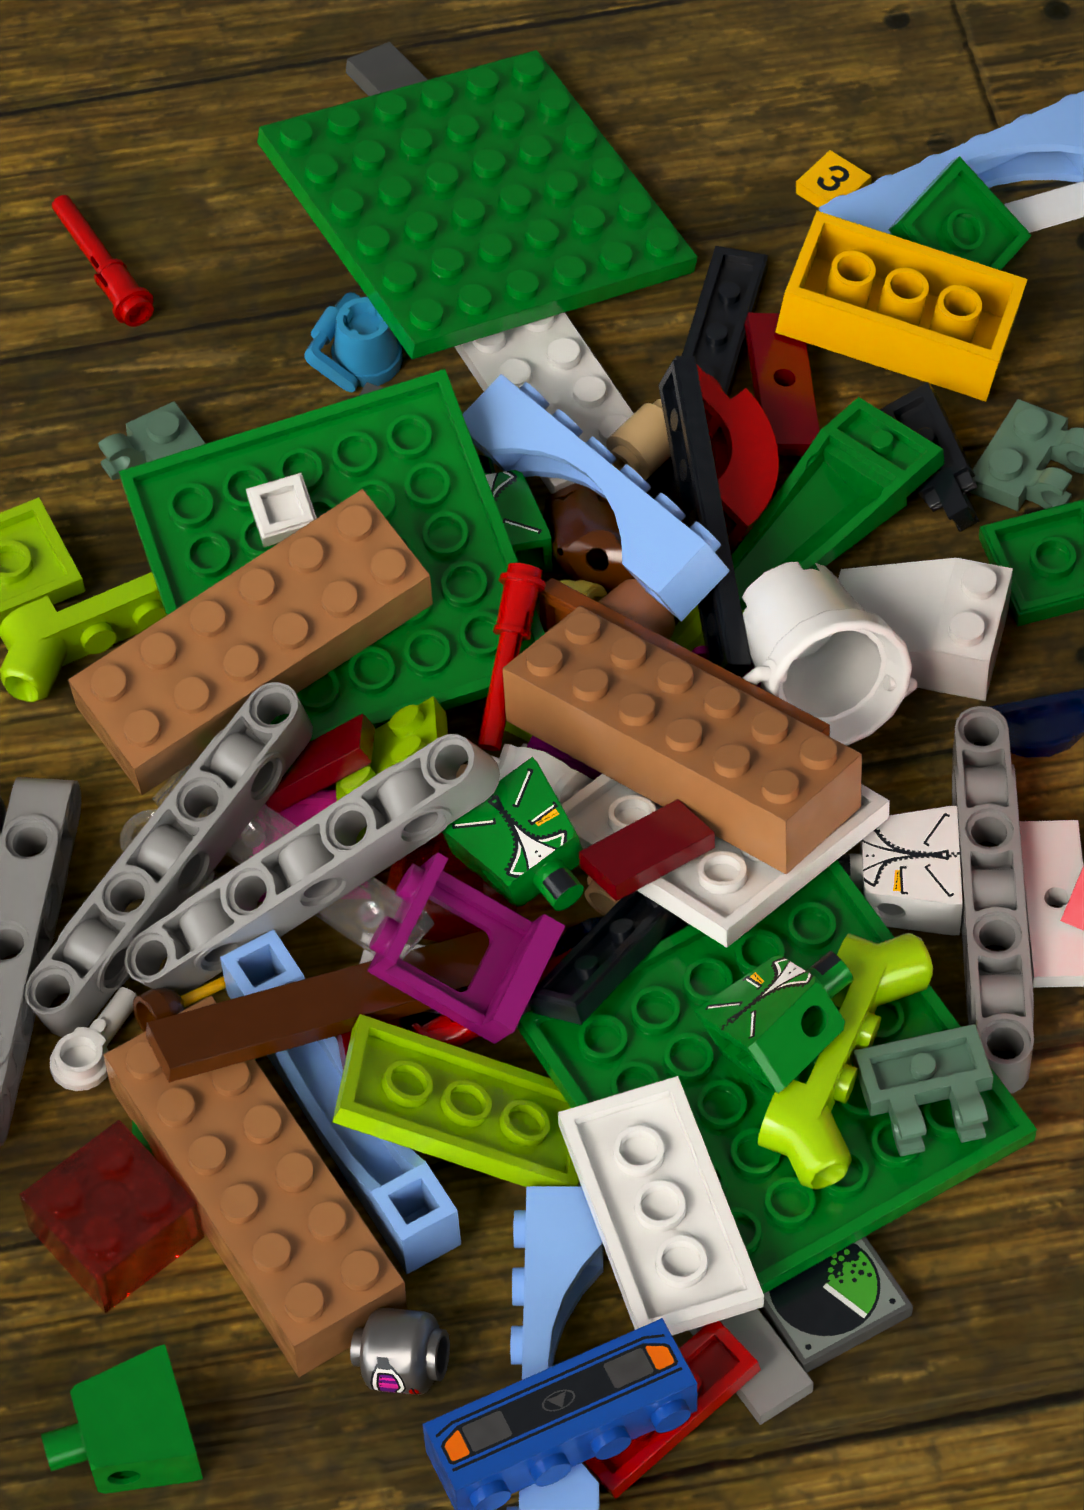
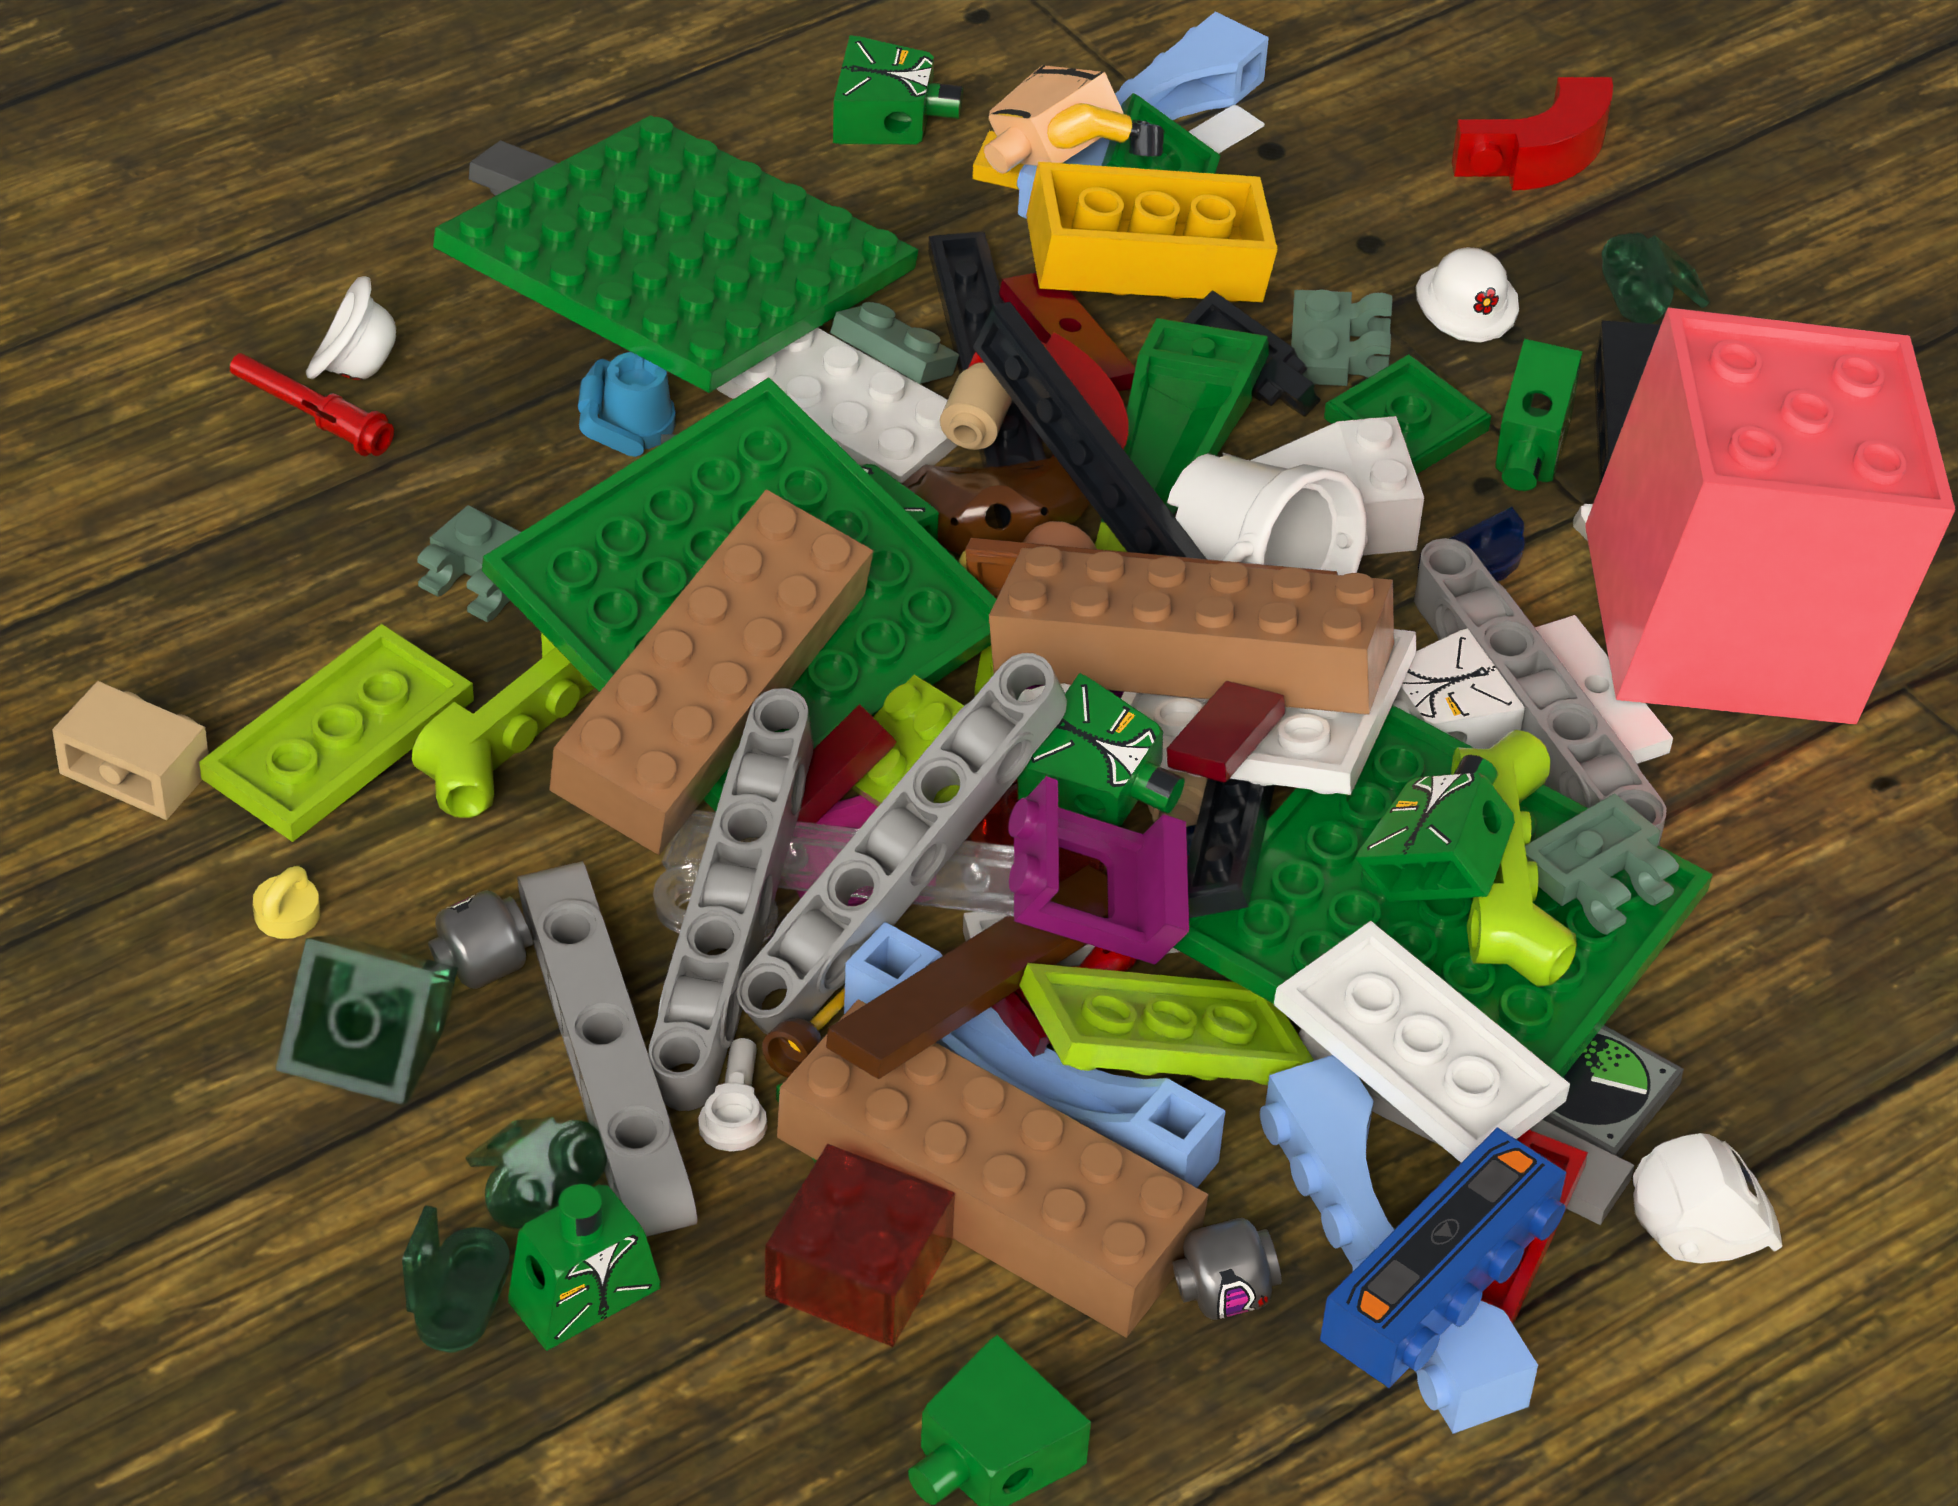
camera: 30 degrees left, 10 degrees down
white tile [246,473,316,547] -> none
light blue arch [462,374,730,622] -> none
red pin [478,563,546,751] -> none
none -> white hat [306,276,396,380]
none -> sand green plate [830,302,959,384]
none -> green torso [833,35,963,145]
none -> light nougat torso [984,65,1164,174]
none -> white helmet [1633,1133,1783,1264]

